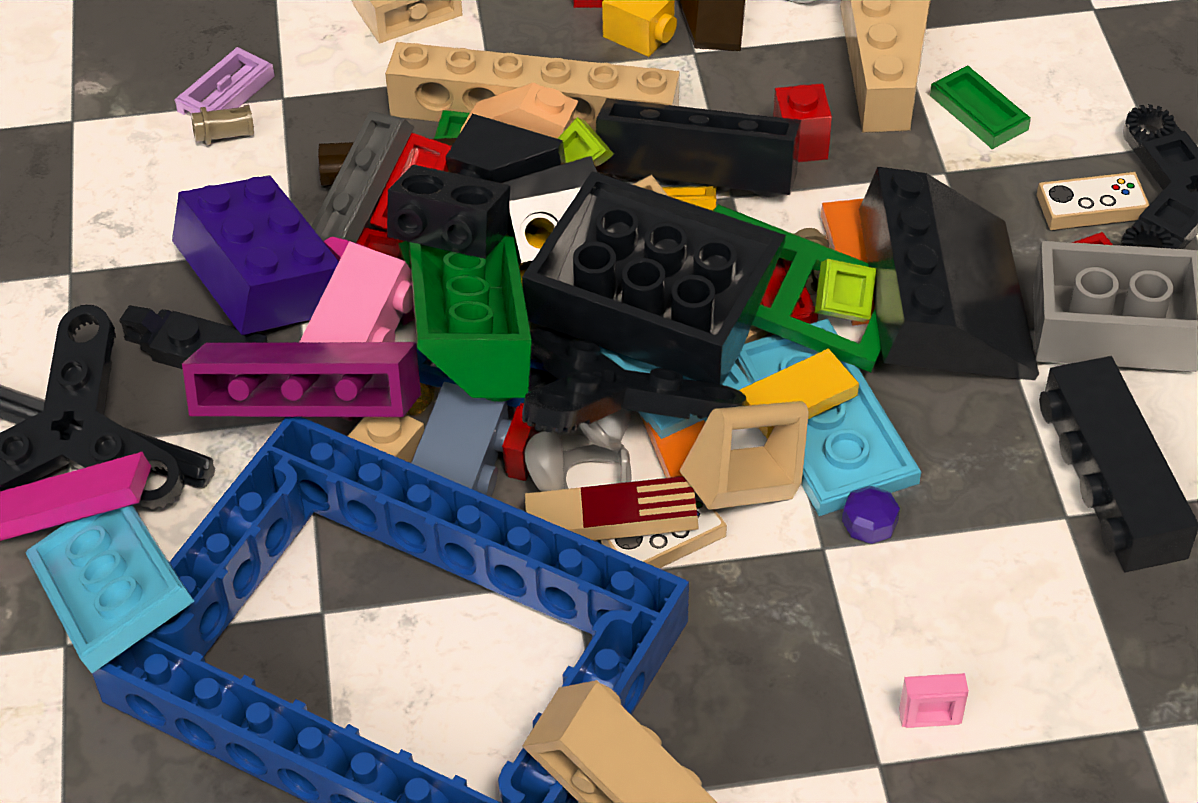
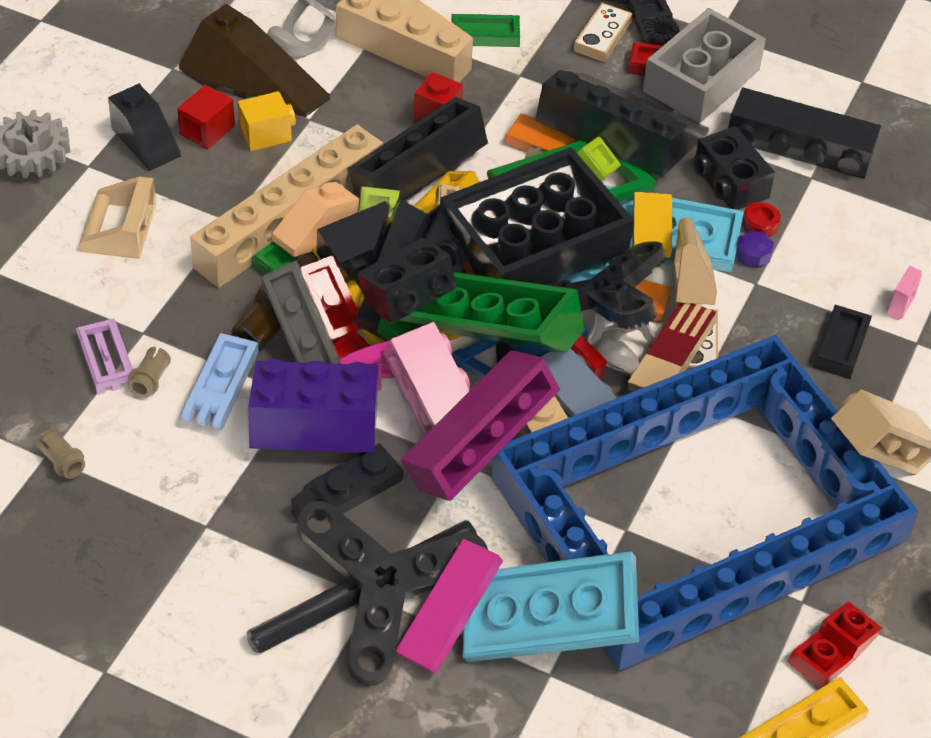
camera: 60 degrees left, 0 degrees up
none -> dark tan pin [36,428,85,479]
none -> light blue hinge [182,333,259,430]
none -> black brick [694,126,775,210]
none -> red tile [742,202,781,237]
none -> black tile [813,304,872,379]

